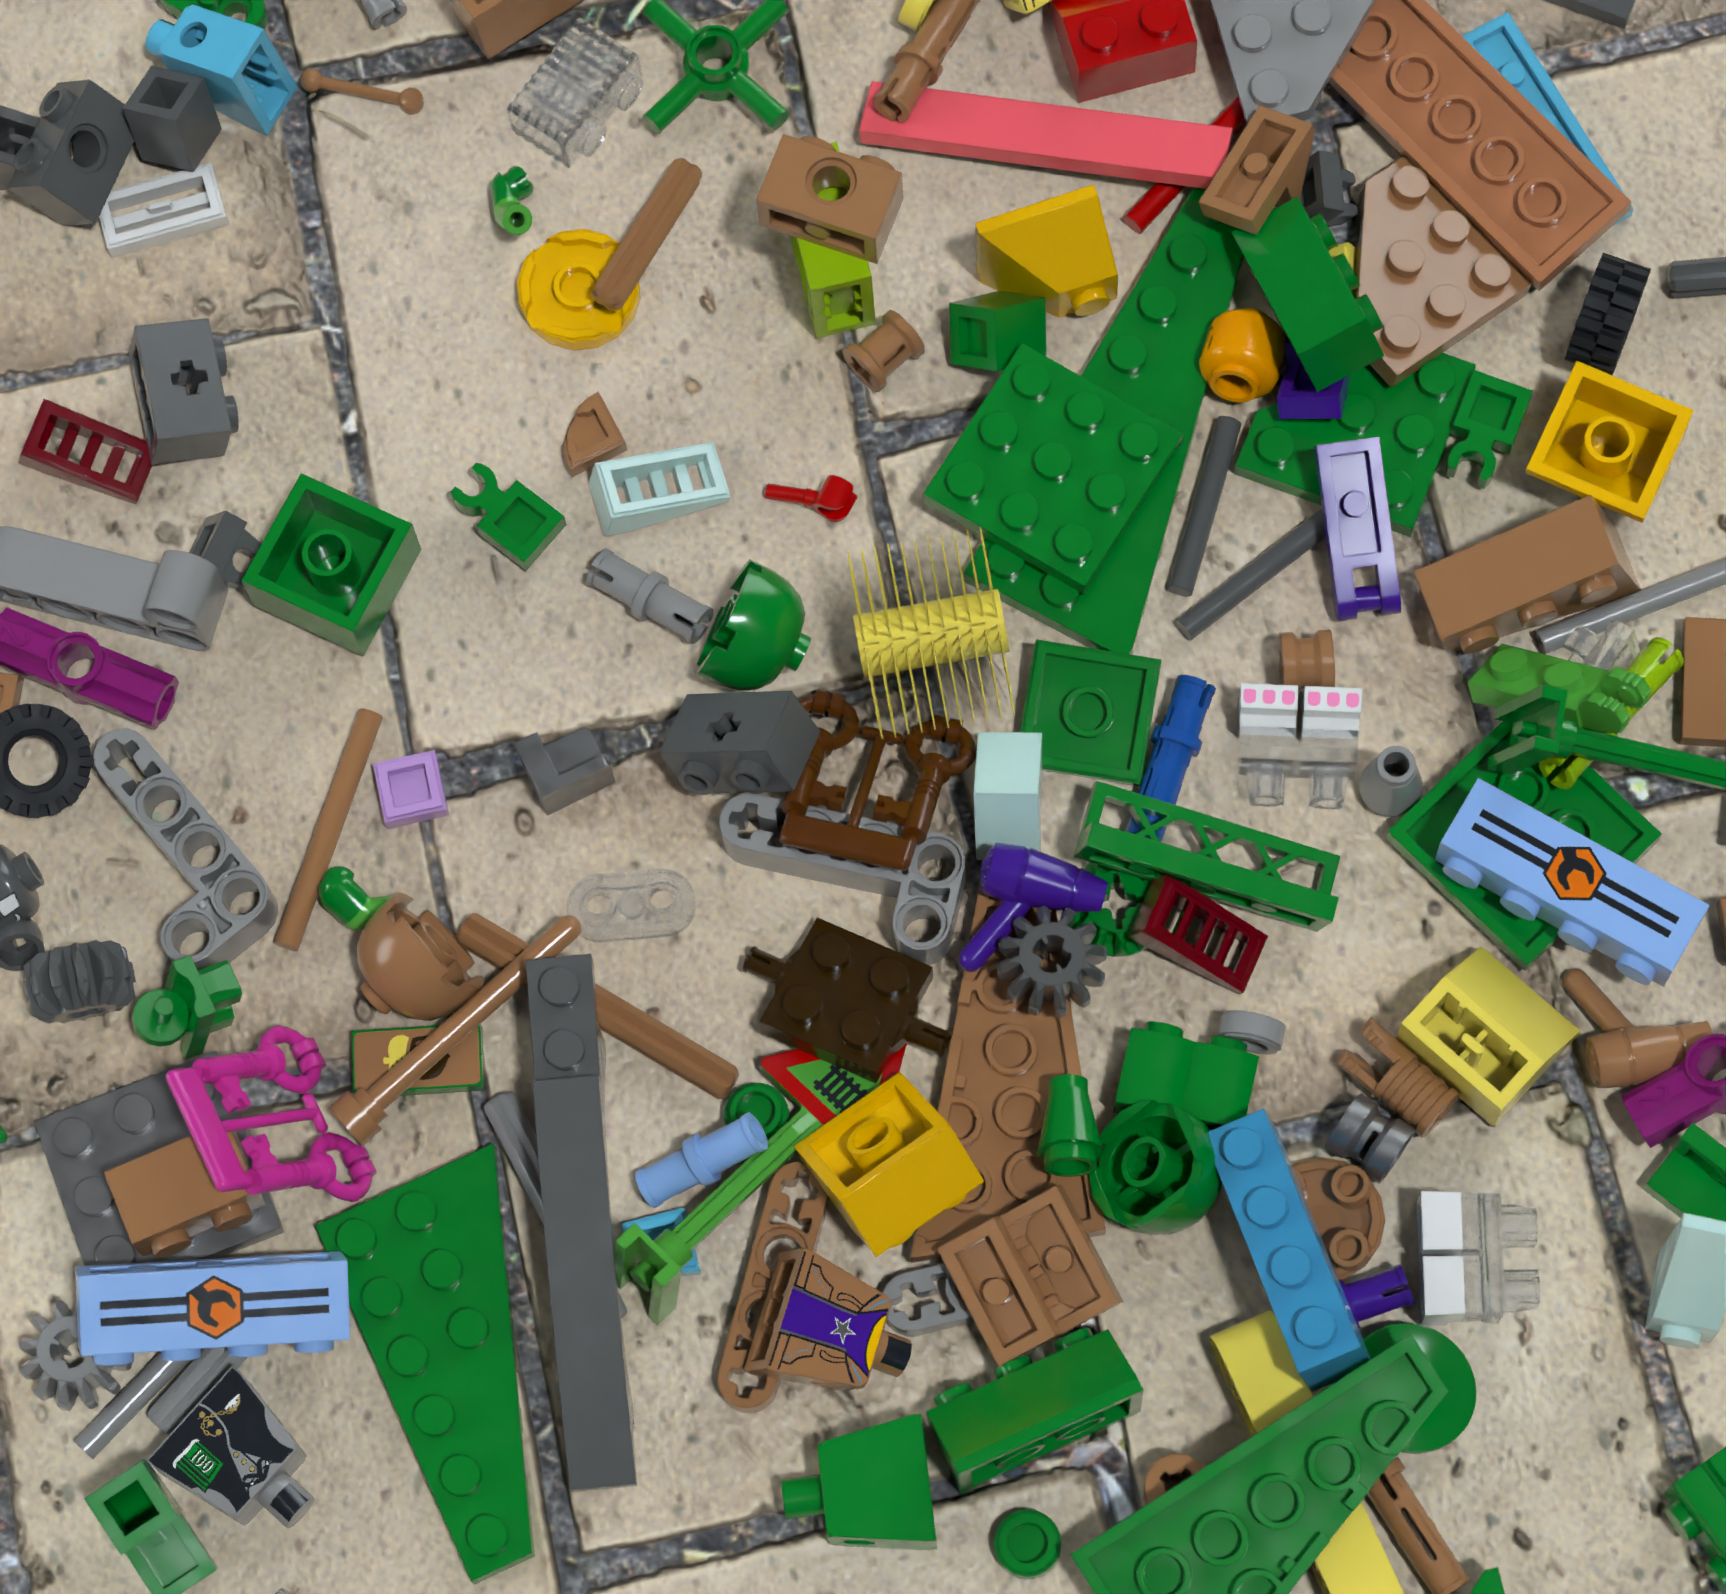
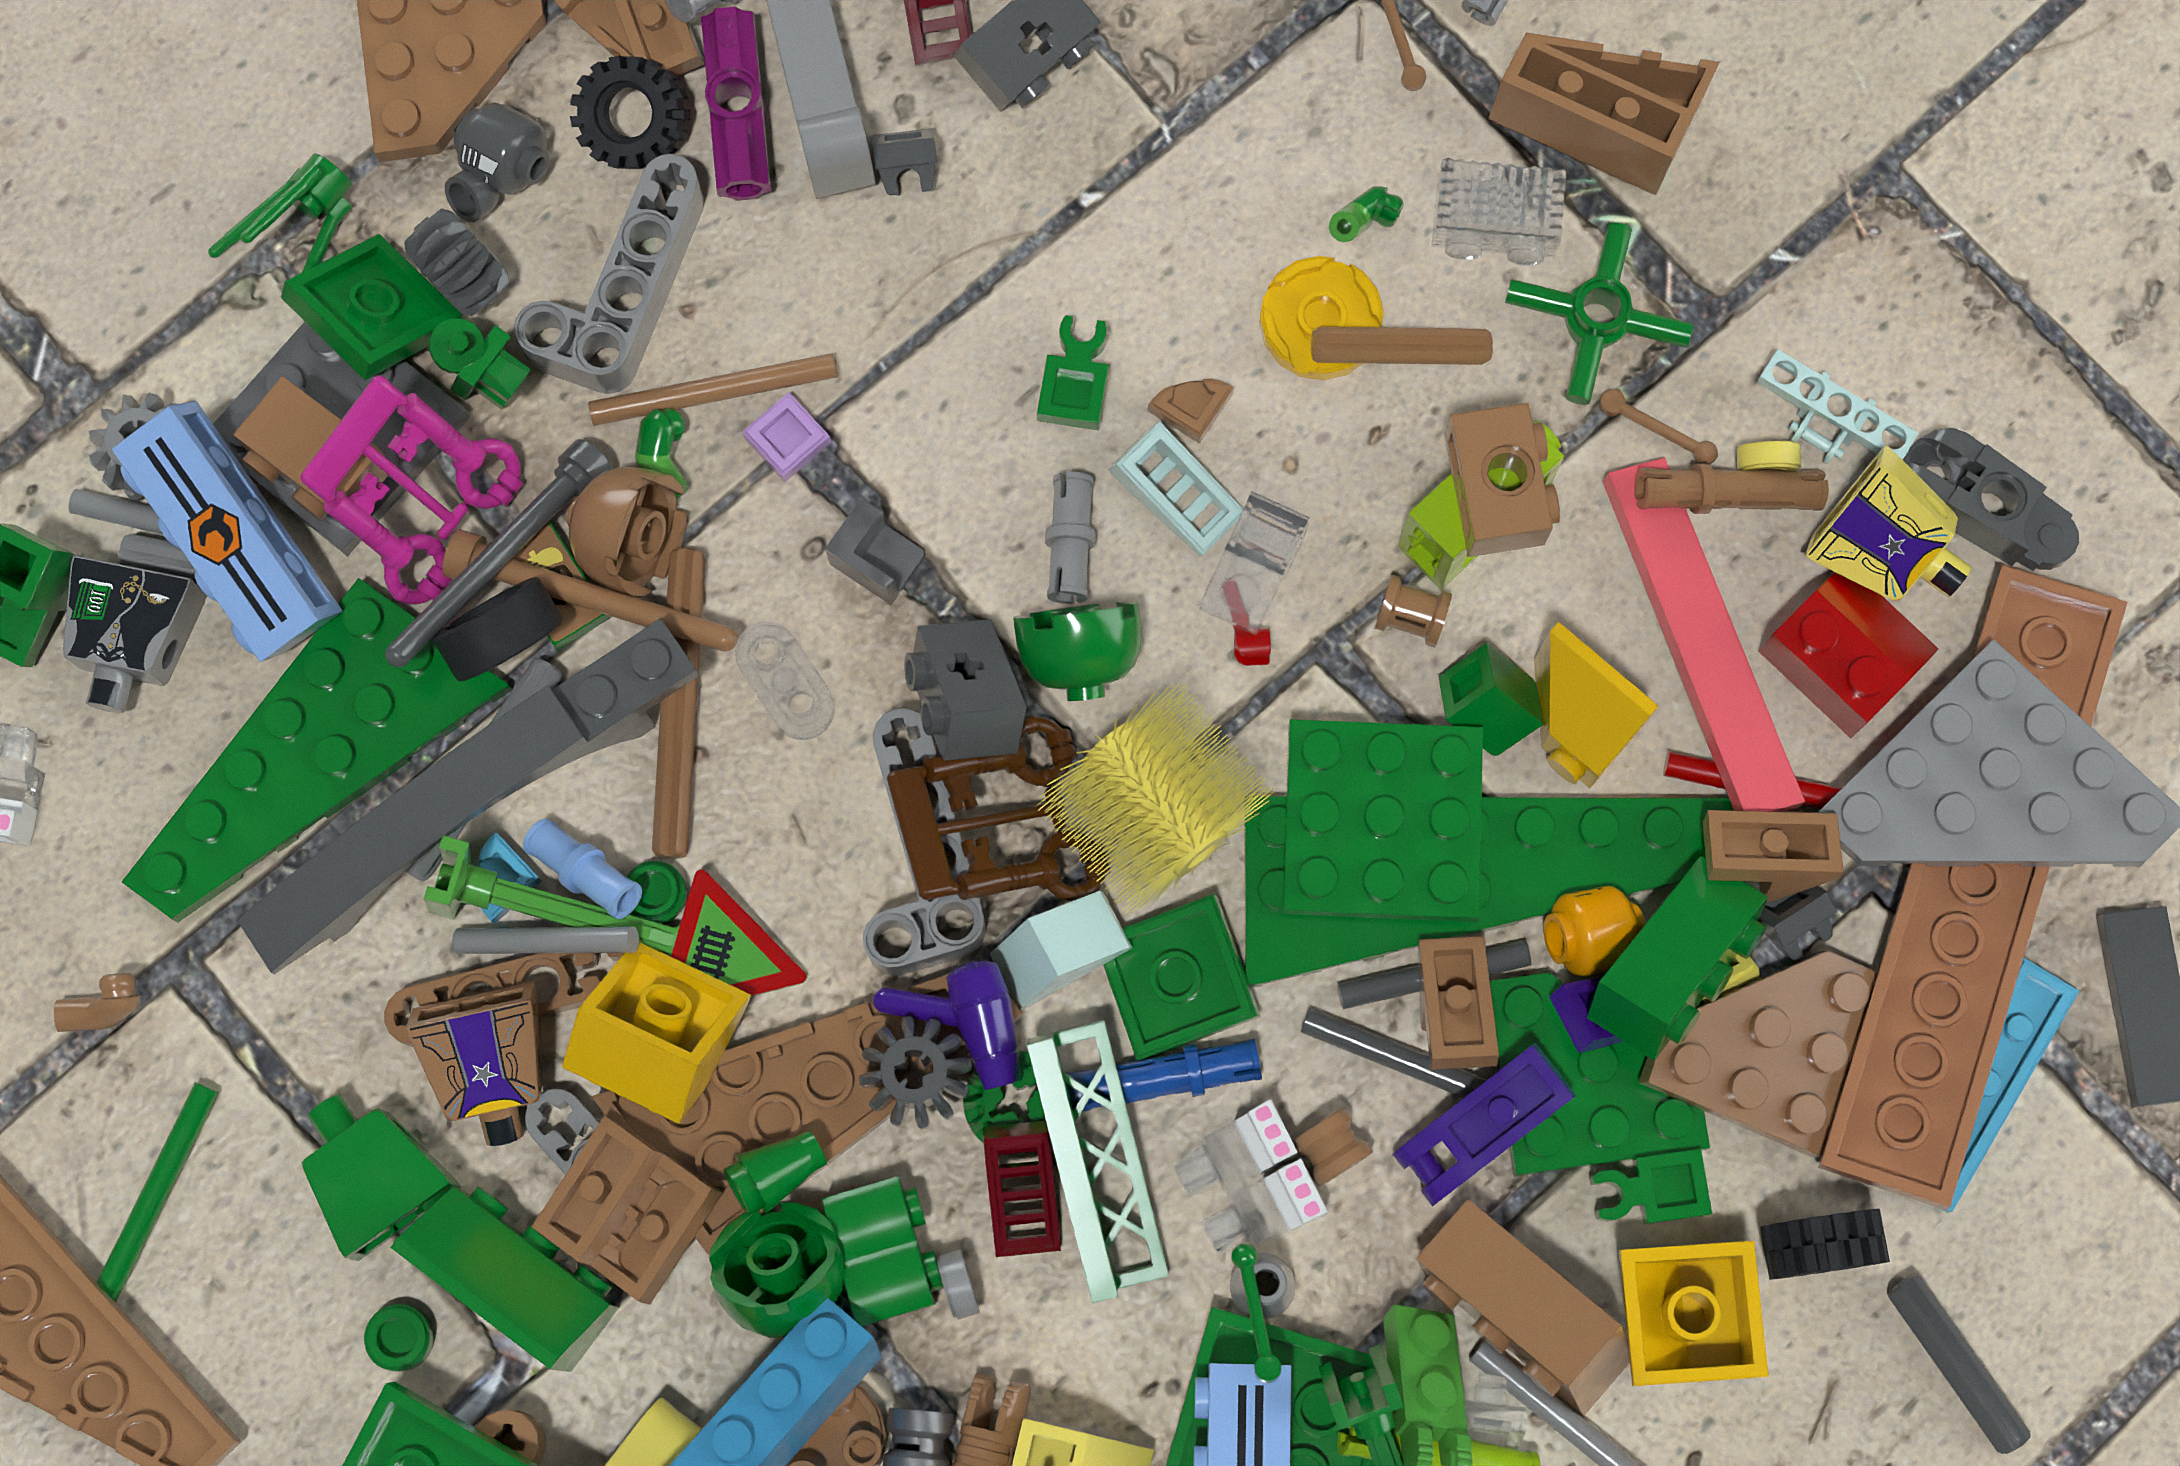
camera: 55 degrees right, 5 degrees up
green brick [241,473,422,656] -> none
dark brown plate [742,917,952,1083] -> none
none -> green plate [281,234,462,380]
none -> dark grey piece [385,439,612,667]
none -> black tyre [432,577,563,681]
none -> light grey bar [452,927,639,954]
none -> clear plate [1198,491,1310,636]
none -> green hinge [1231,1243,1281,1383]
none -> medium nougat slope [1418,936,1499,1070]
none -> medium nougat hinge [1599,389,1718,464]

